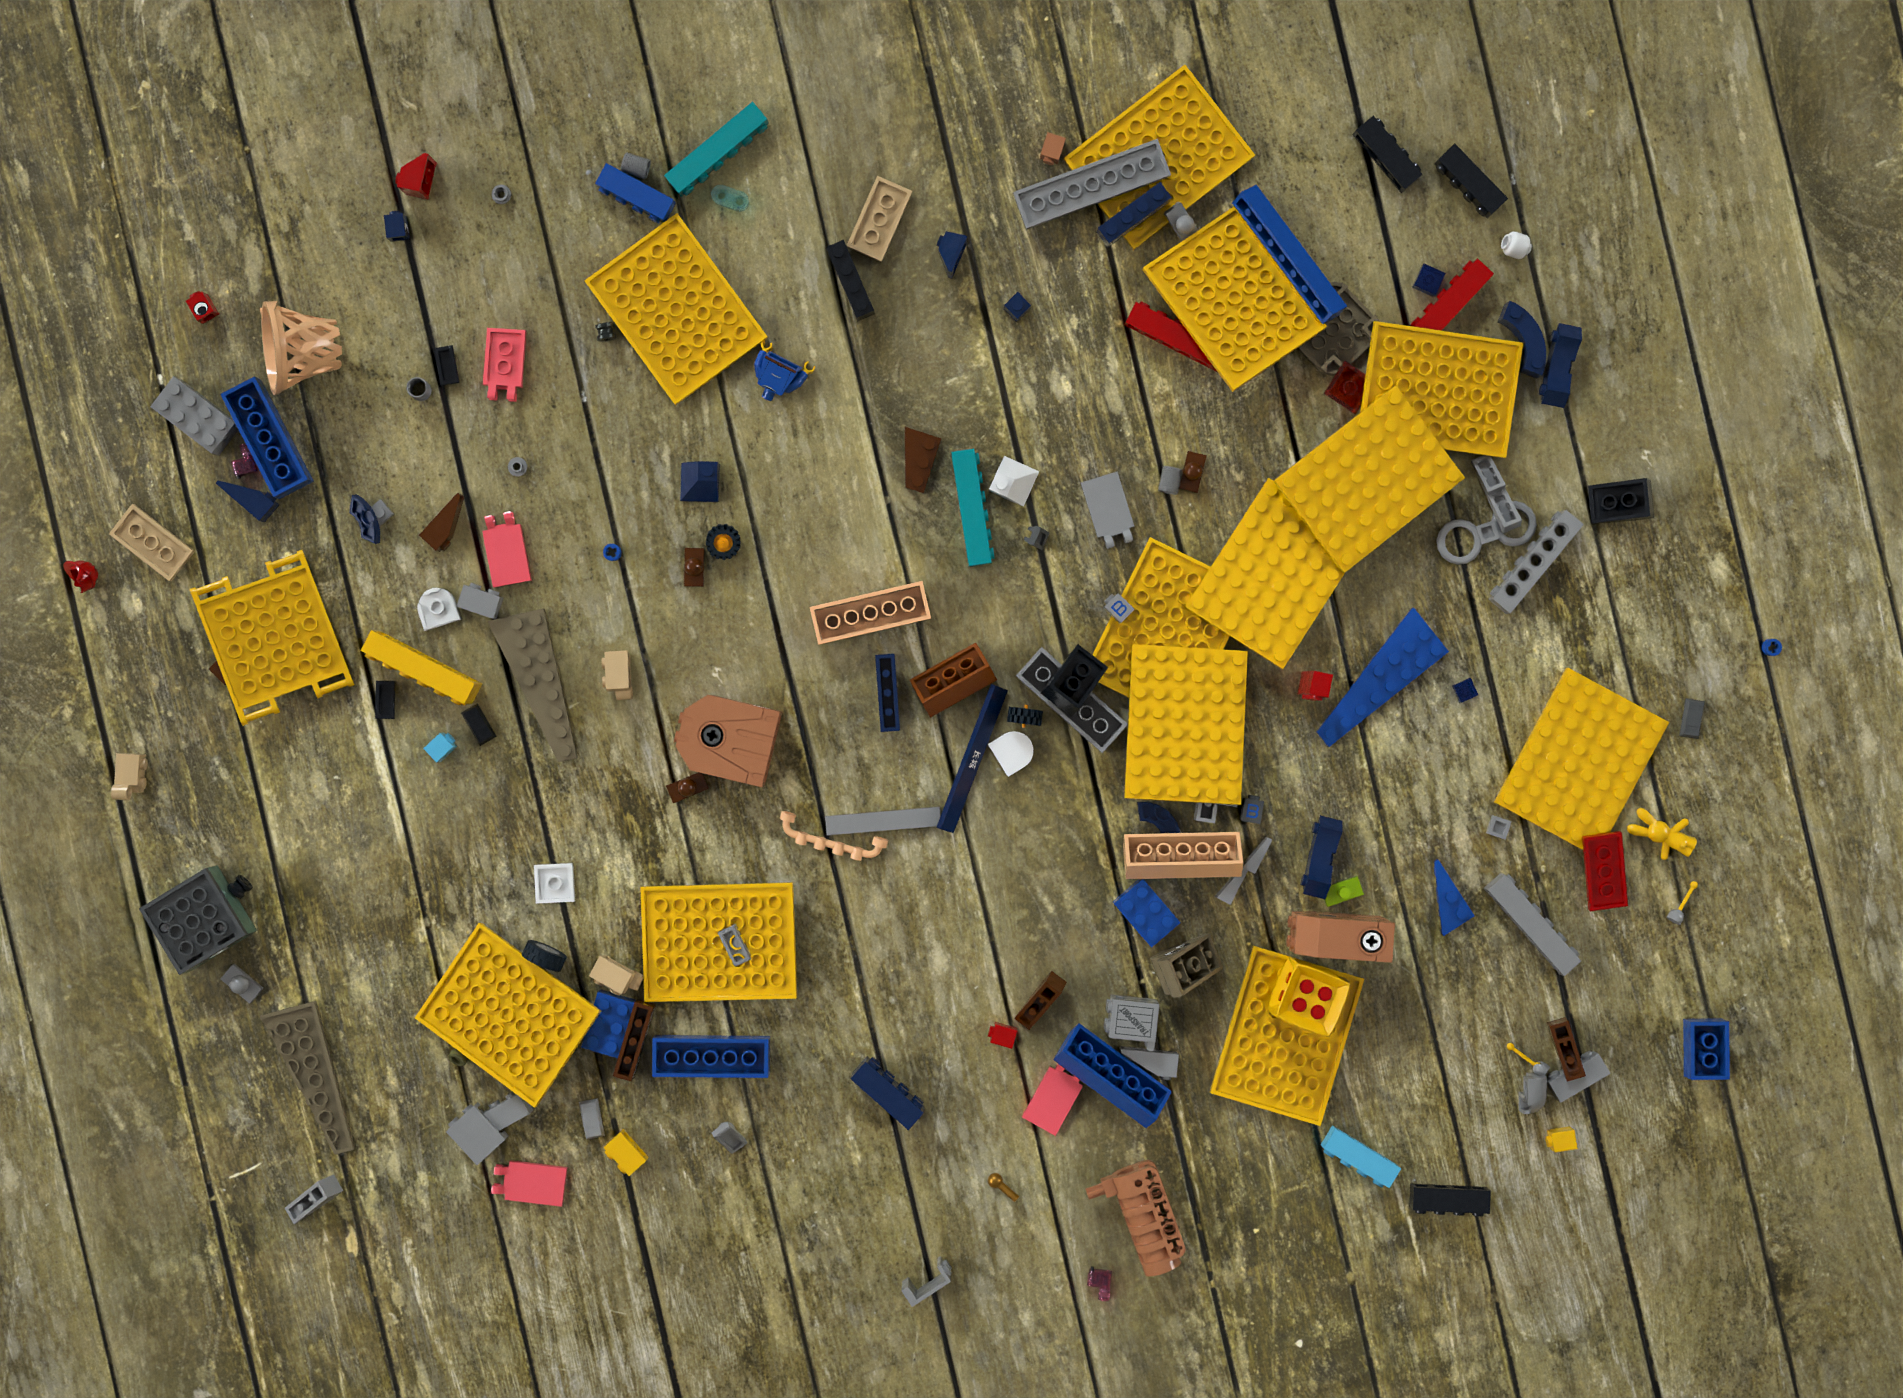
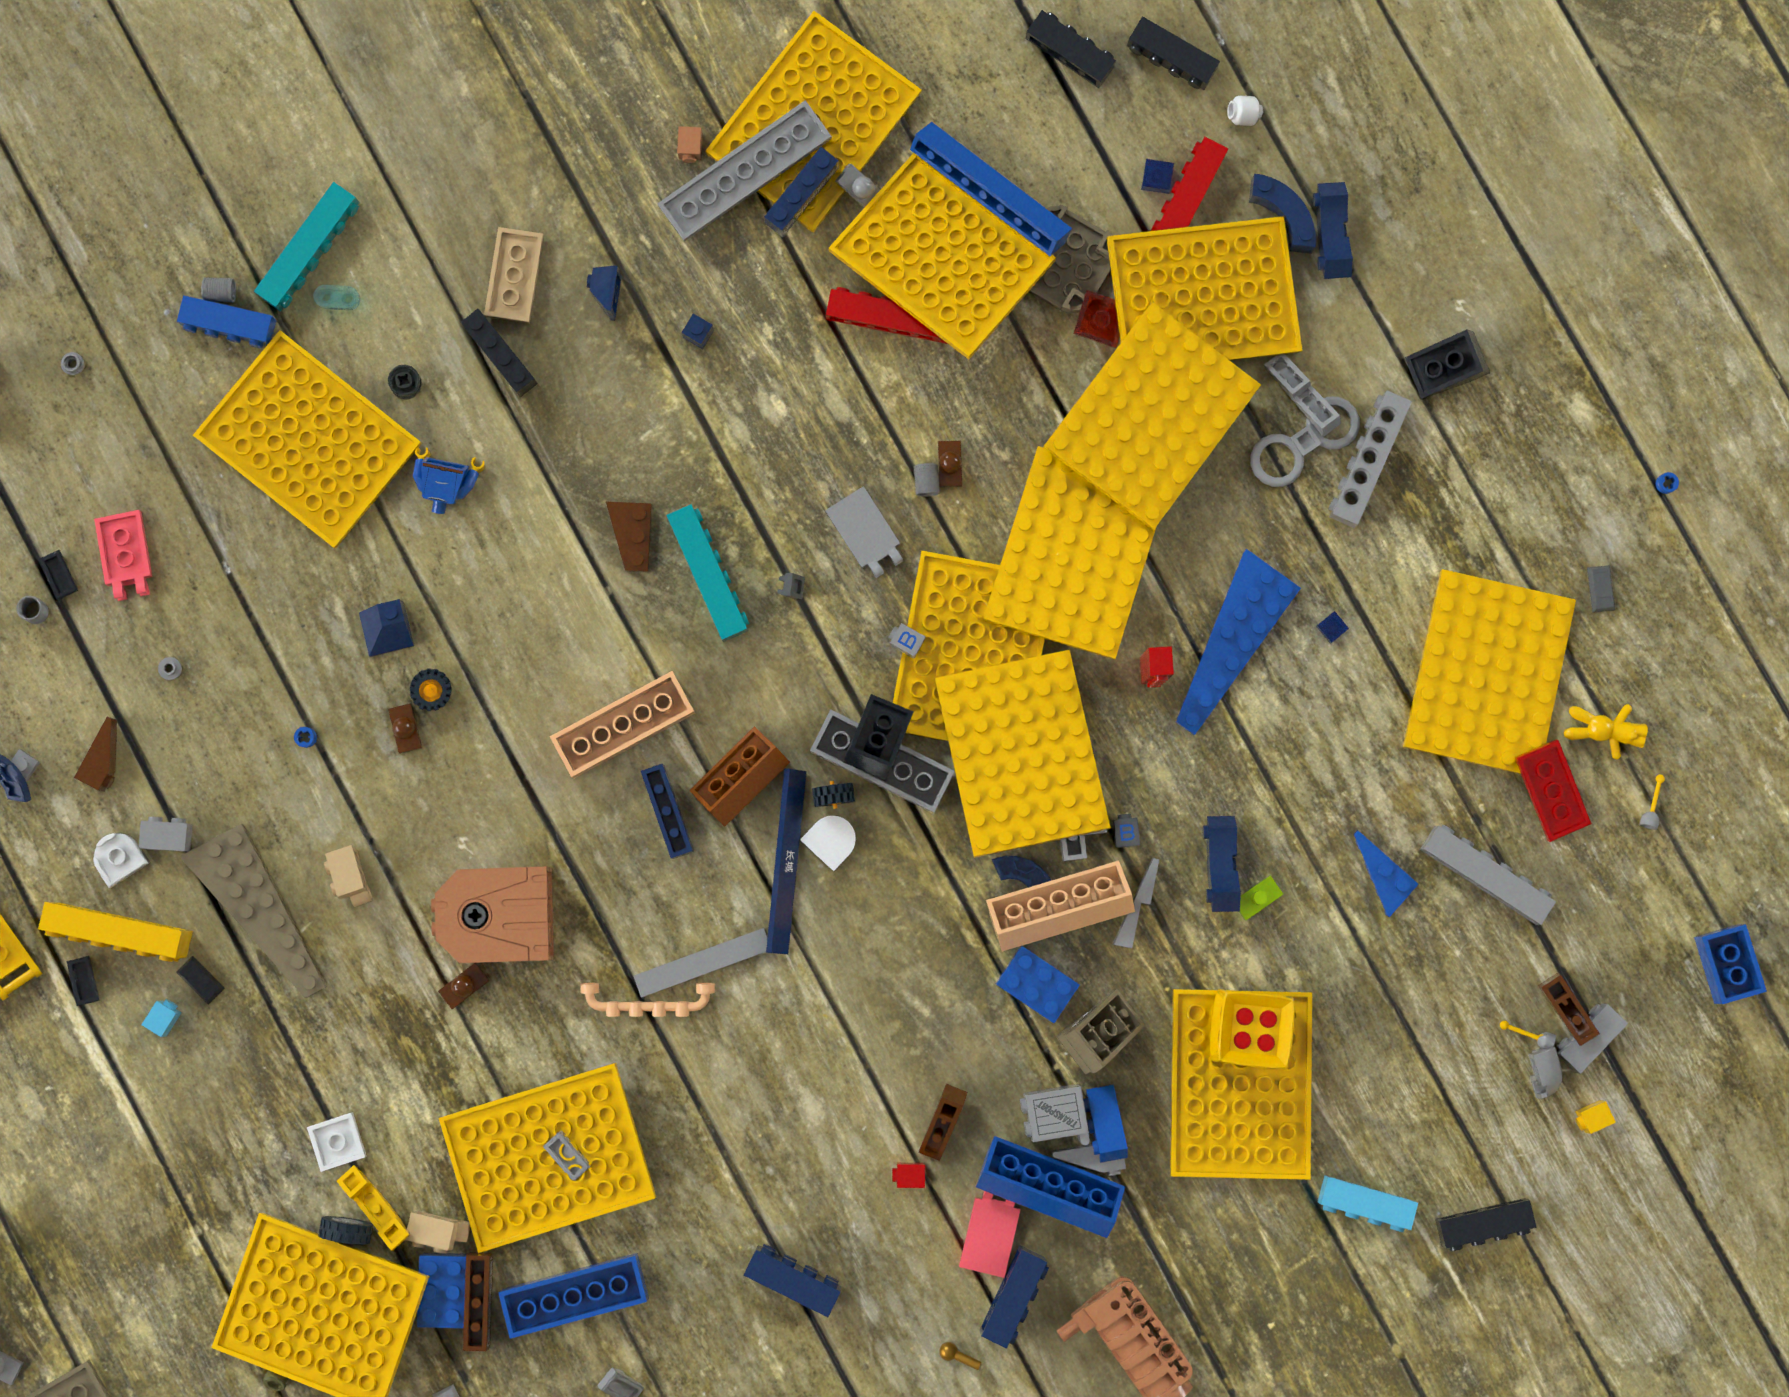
camera: 15 degrees left, 5 degrees down
coral tile [482,512,532,588] -> none
pearl dark grey wheel [595,322,616,342] -> none
white slope [989,456,1039,507] -> none
nougat piece [1286,911,1395,963] -> none
light grey plate [1486,815,1512,840] -> none
none -> yellow slope [337,1165,410,1251]
none -> pearl dark grey wheel [388,365,422,399]
none -> dark blue brick [980,1245,1049,1349]
none -> blue brick [1083,1085,1128,1163]

